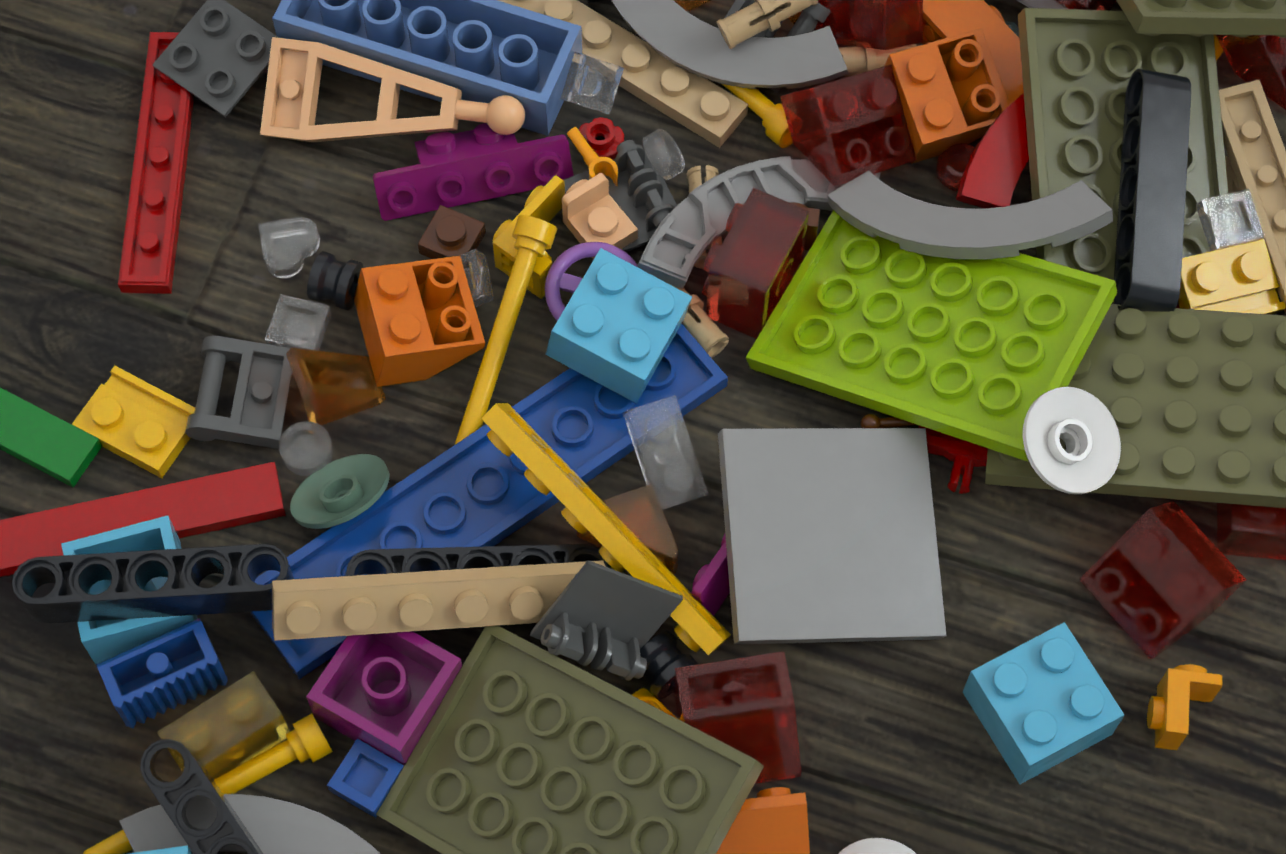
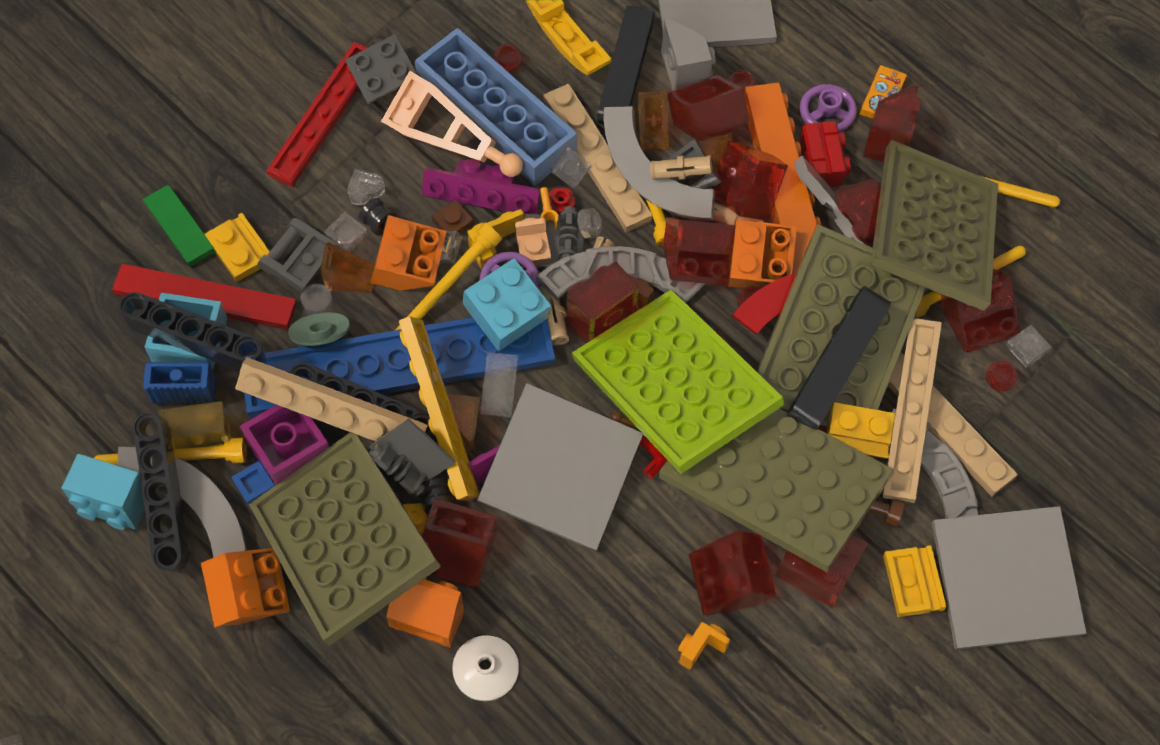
camera: 25 degrees right, 0 degrees up
light grey tile [827,170,1113,259] -> none
medium azure brick [963,622,1124,784] -> none
white dish [1023,387,1121,494] -> none
clear plate [1196,189,1264,251] -> none

